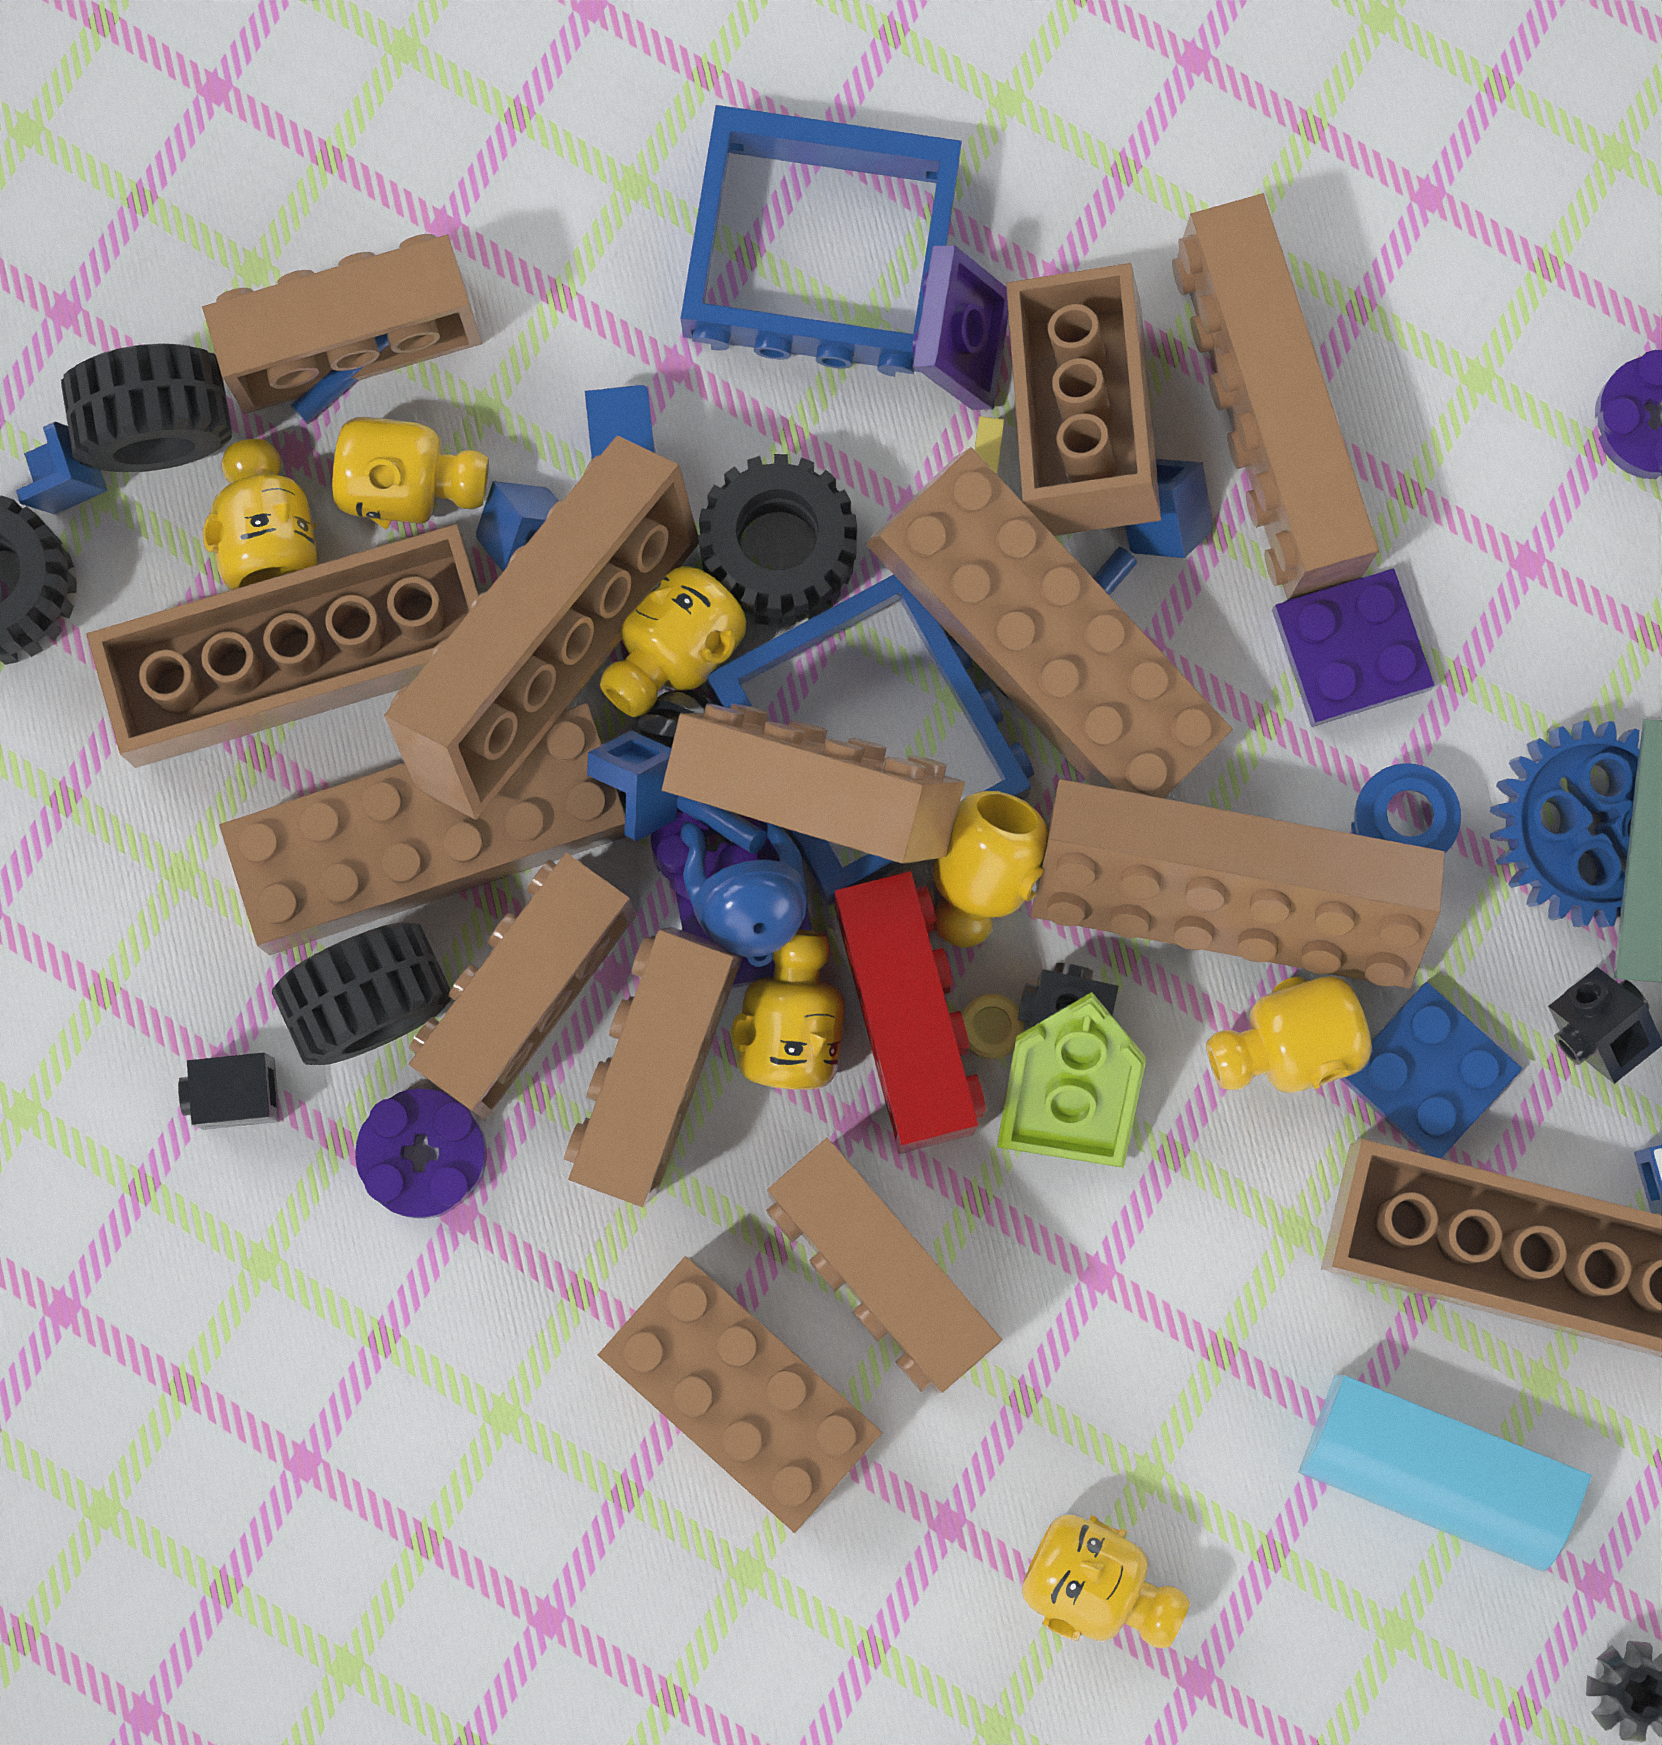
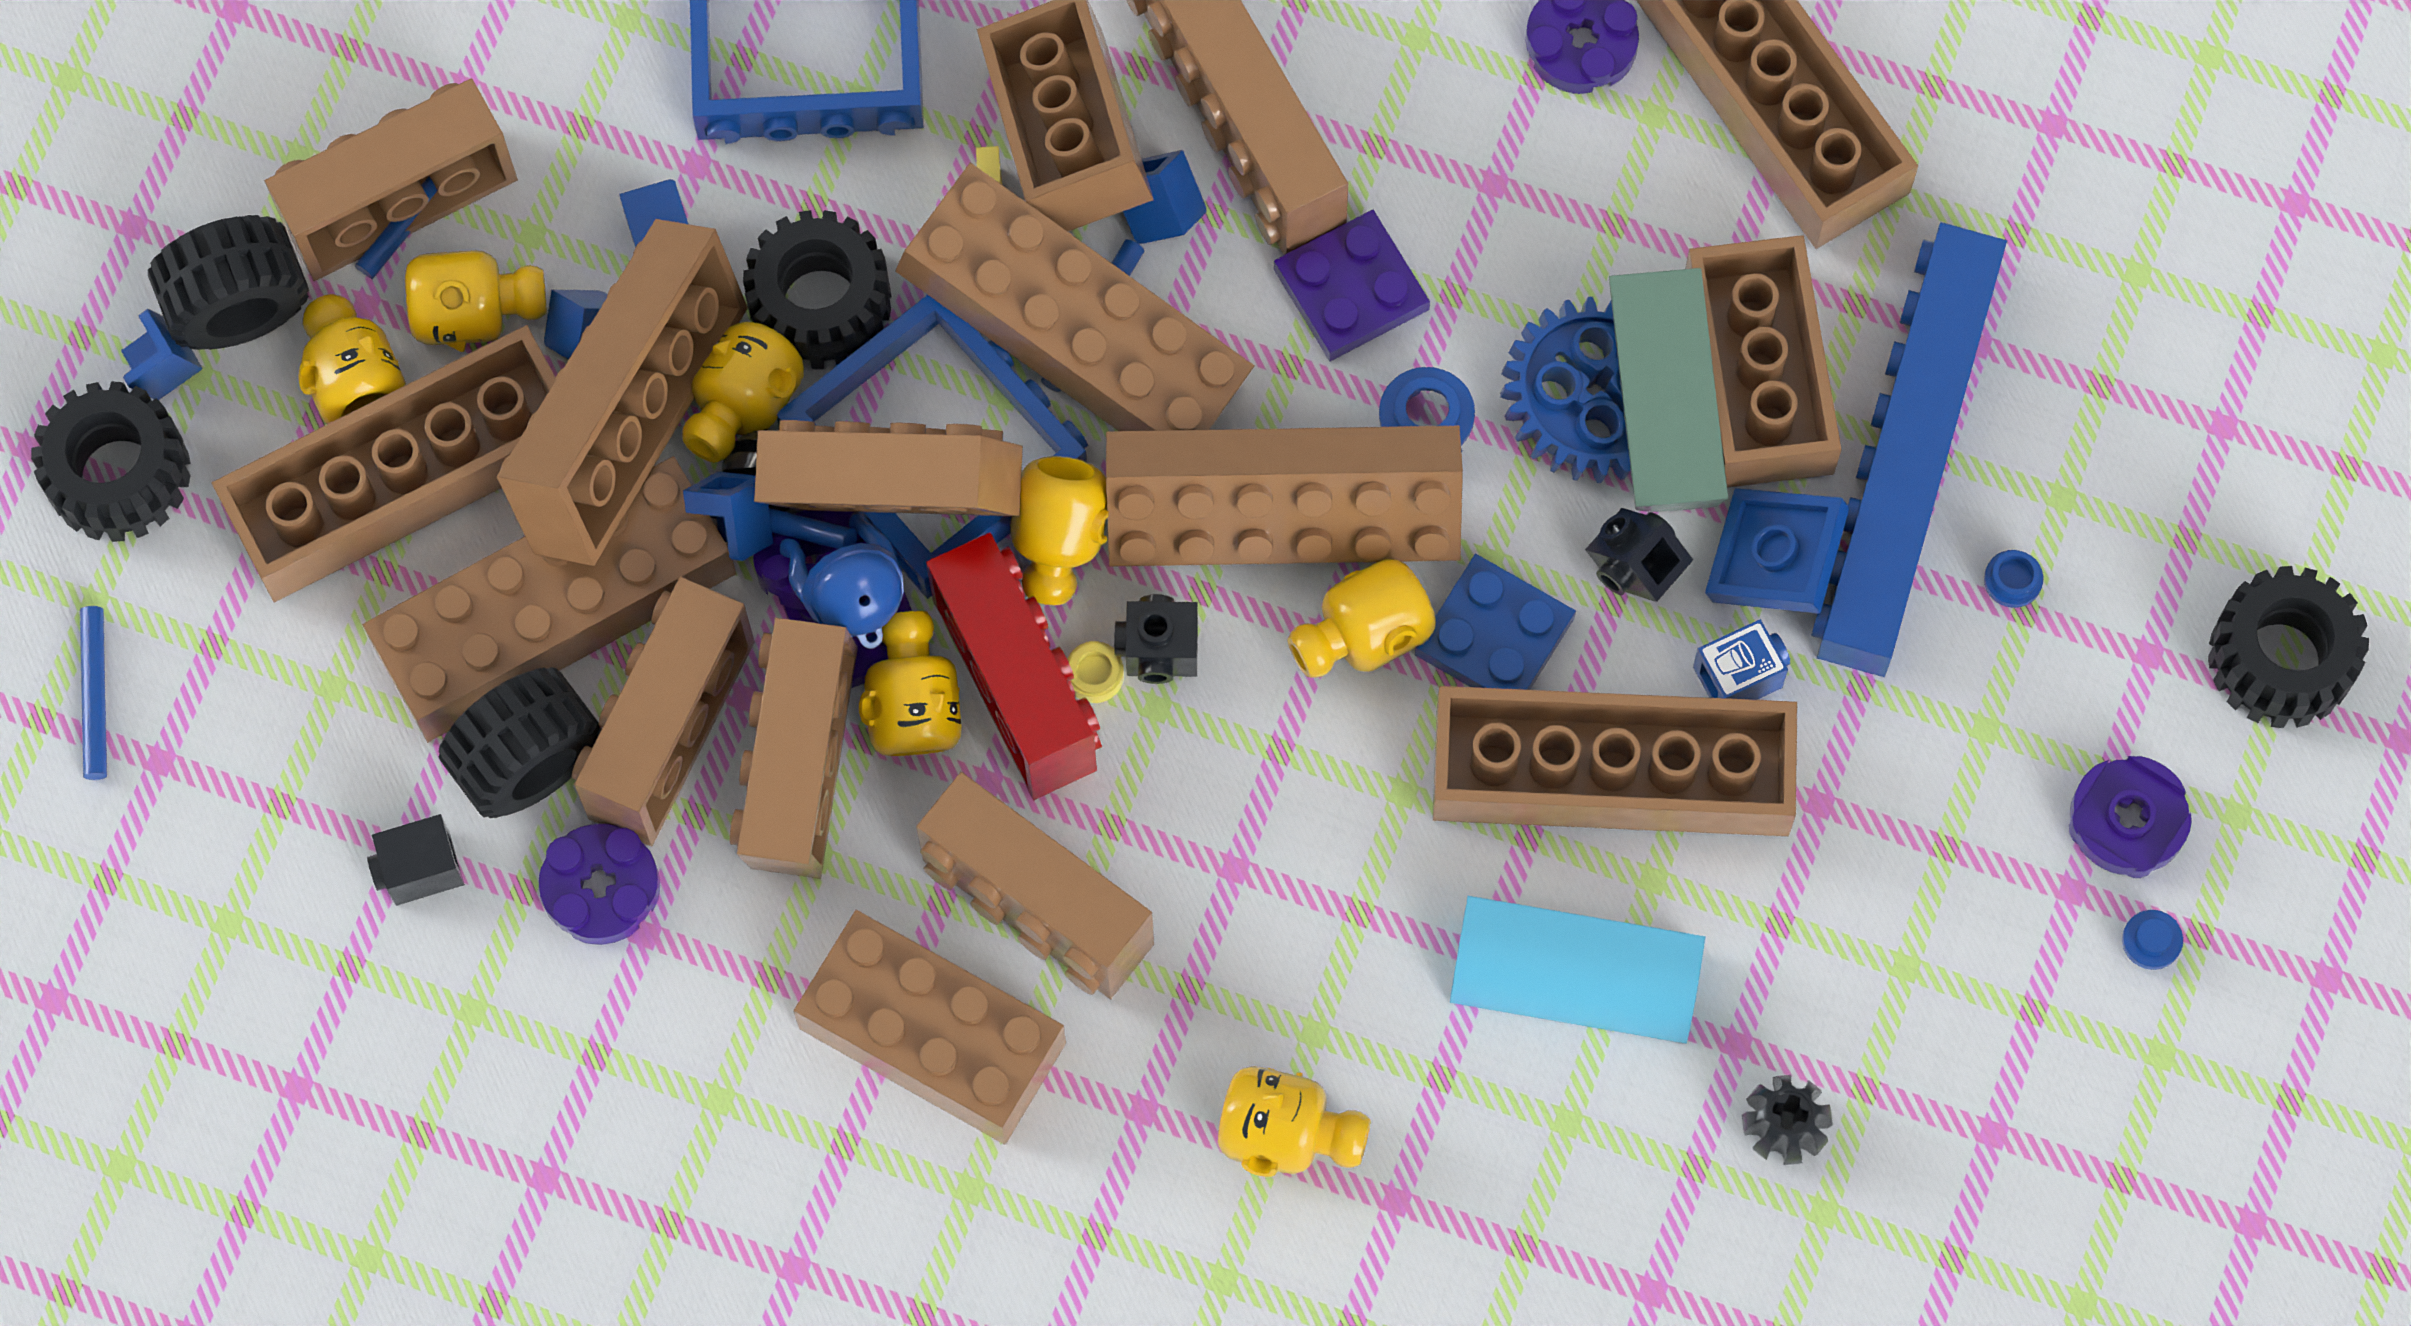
camera: 10 degrees left, 10 degrees down
dark purple plate [912,245,1009,410] -> none
lime tile [997,992,1146,1168] -> none

